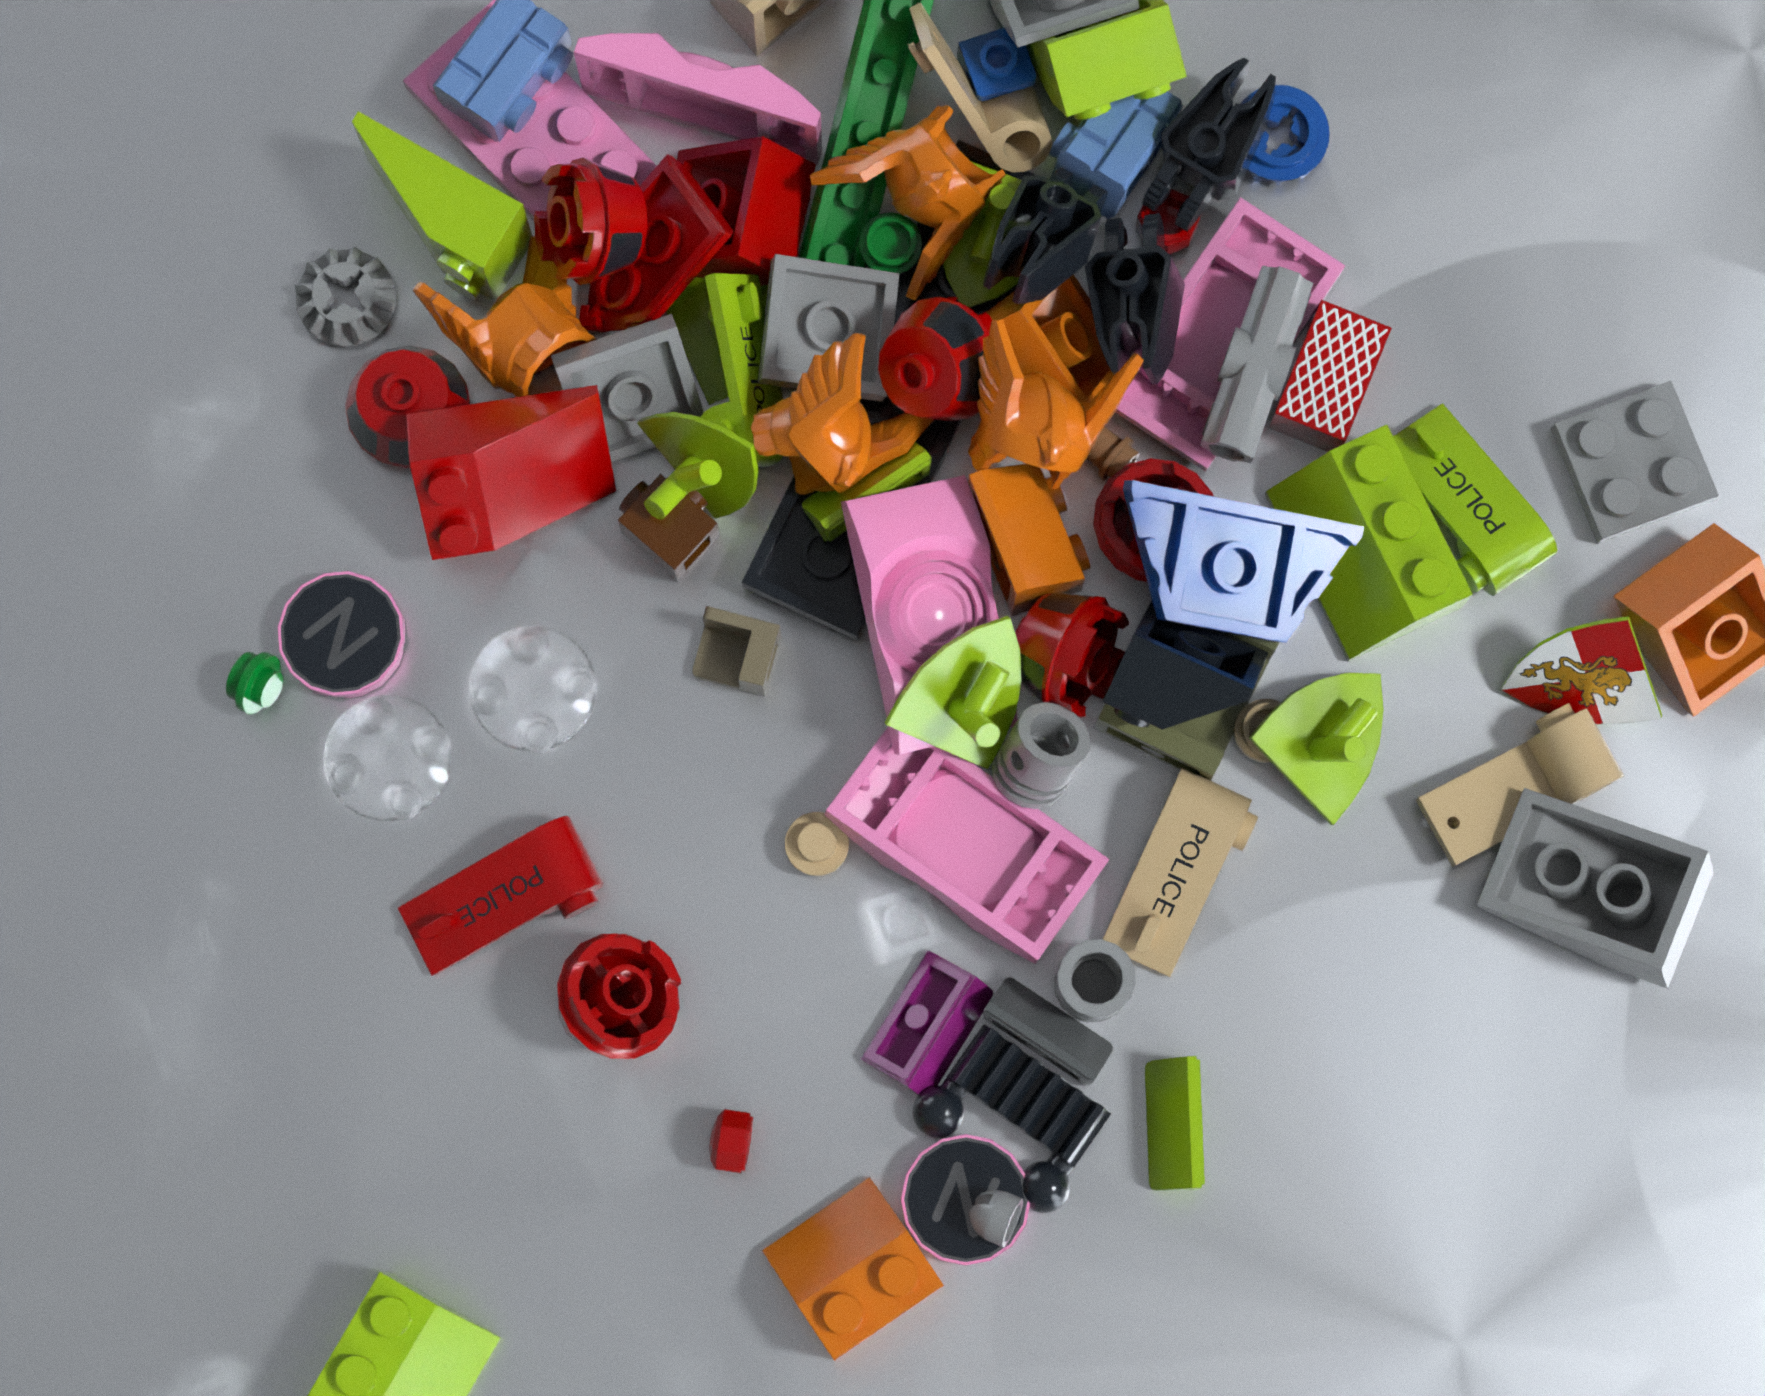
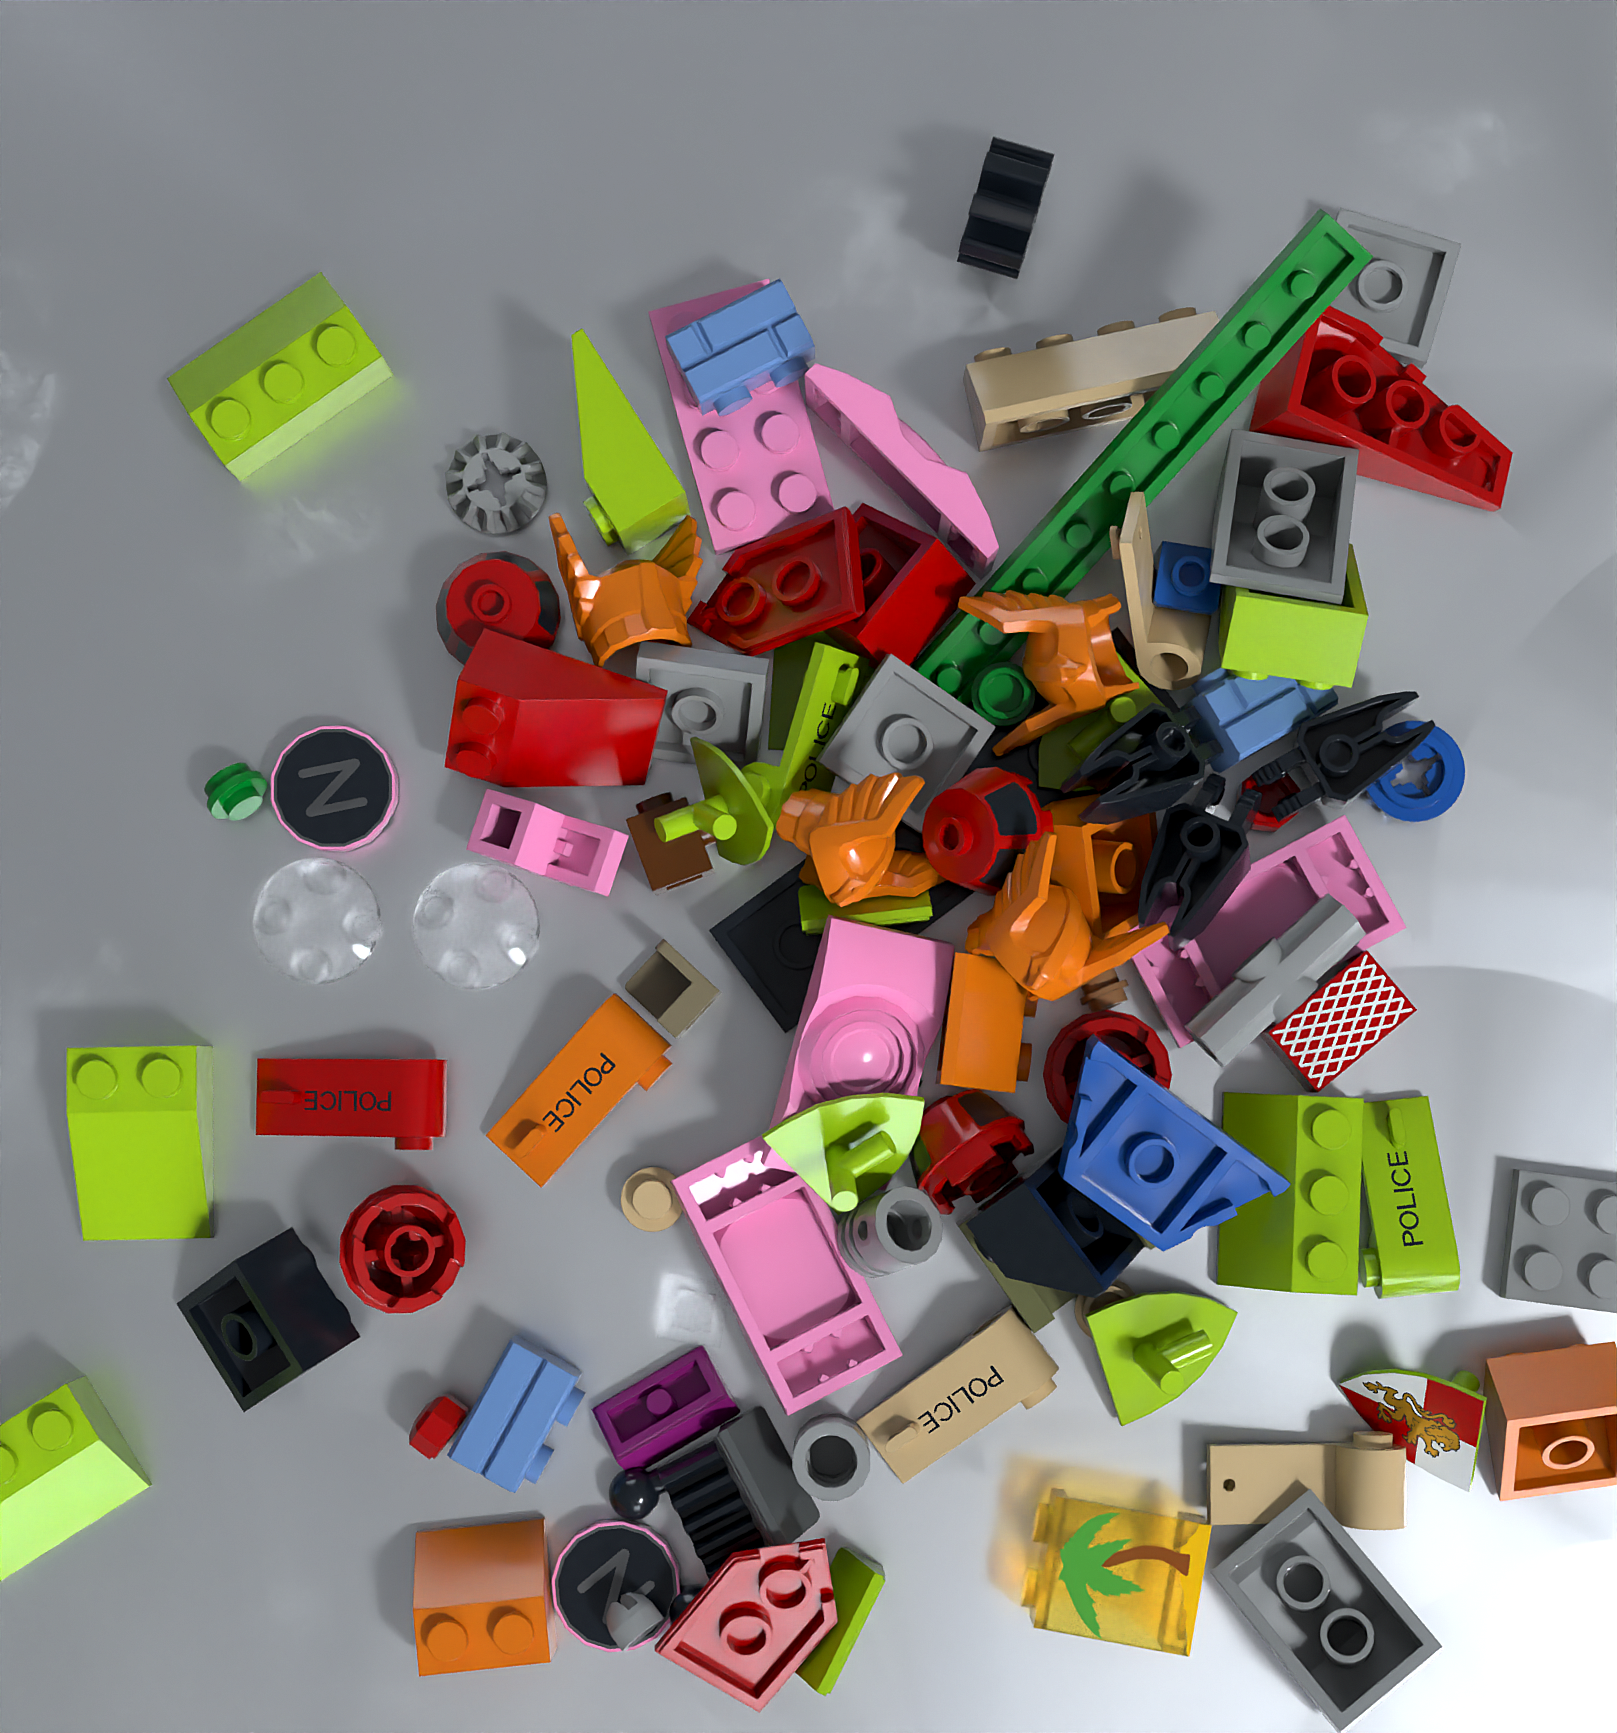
camera: 35 degrees right, 5 degrees up
red cone [534,157,648,285] -> none
none -> lime slope [67,1045,214,1241]
none -> lime slope [167,272,394,482]
none -> black slope [177,1227,361,1412]
none -> medium blue brick [447,1335,586,1493]
none -> bright pink brick [466,789,629,897]
none -> orange door [485,993,673,1188]
none -> tile [654,1538,838,1713]
none -> clear yellow panel [1021,1487,1212,1657]

